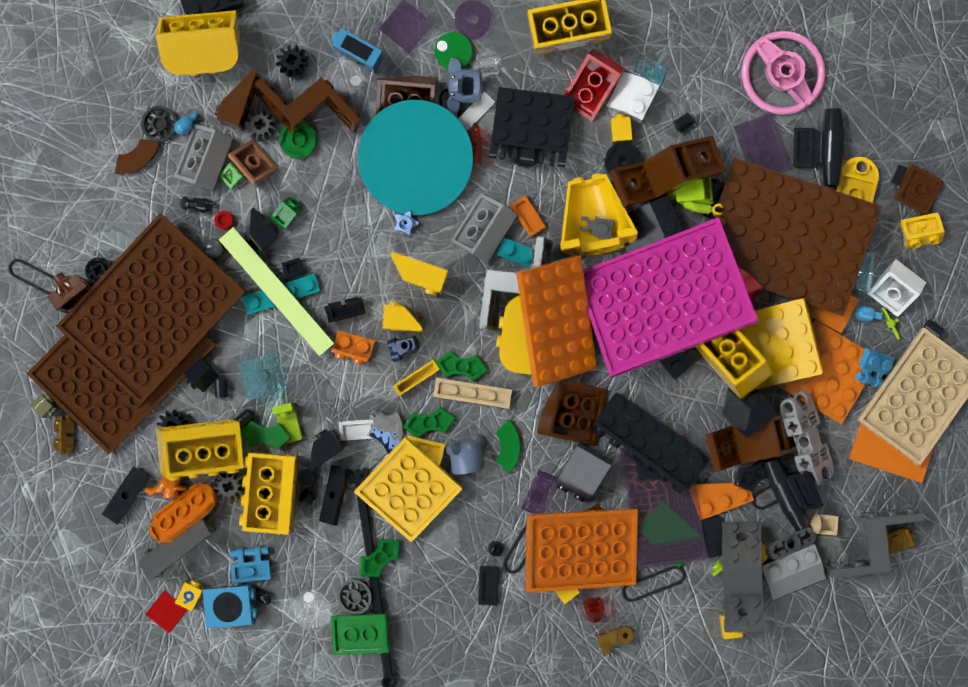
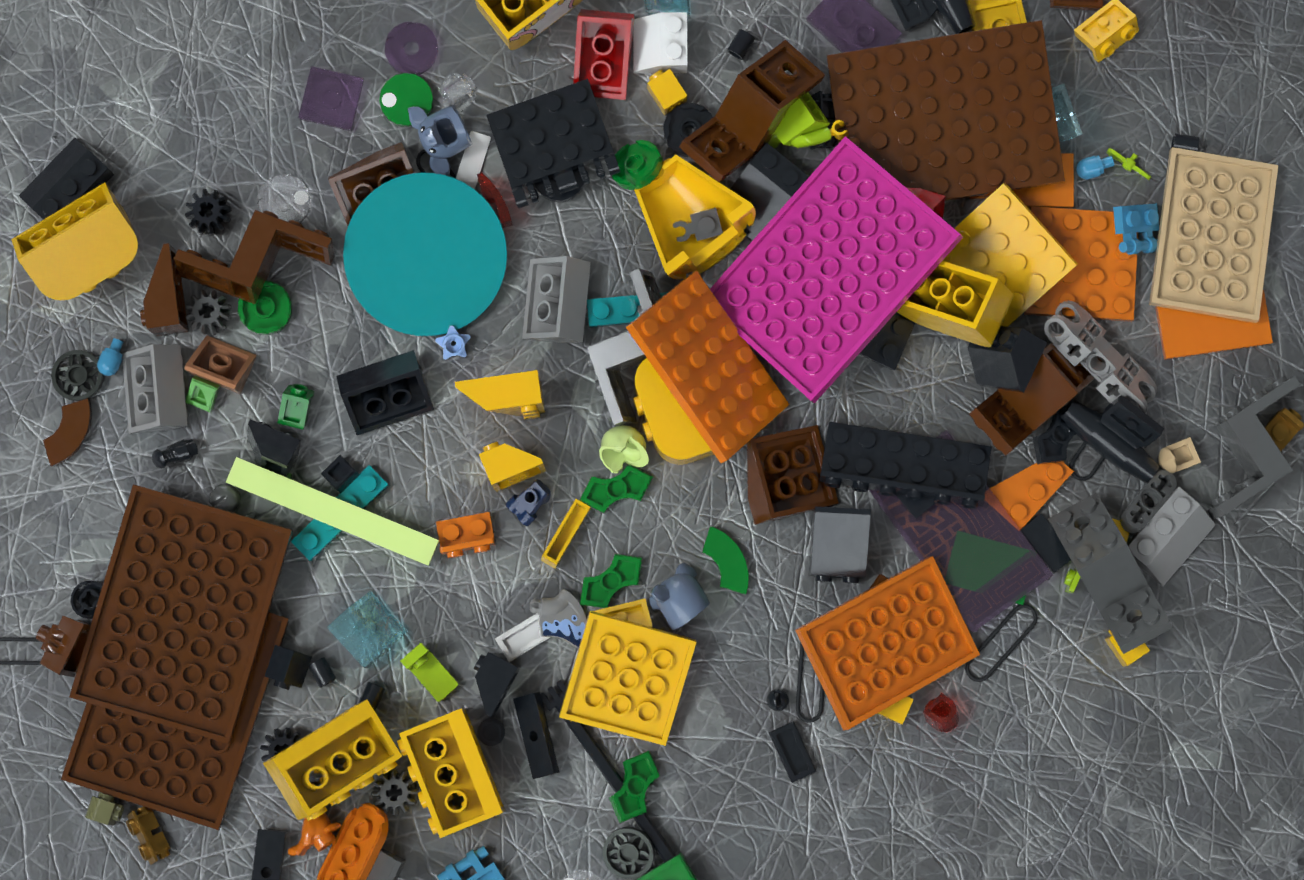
camera: 30 degrees left, 5 degrees down
red tile [214,211,234,230] -> none
green tile [240,420,292,450] -> none
black hinge [299,489,316,506] -> none
black hinge [324,296,366,323] -> none
brick [331,28,384,74] -> none
tan plate [433,378,512,409] -> none
orange tile [510,195,546,238] -> none
clear purple slope [521,469,556,514] -> none
pearl gold leg [596,625,634,655] -> none
white slope [867,259,926,317] -> none
none -> black slope [336,350,434,436]
none -> yellowish green helmet [599,425,649,474]
none -> green tile [612,140,663,190]

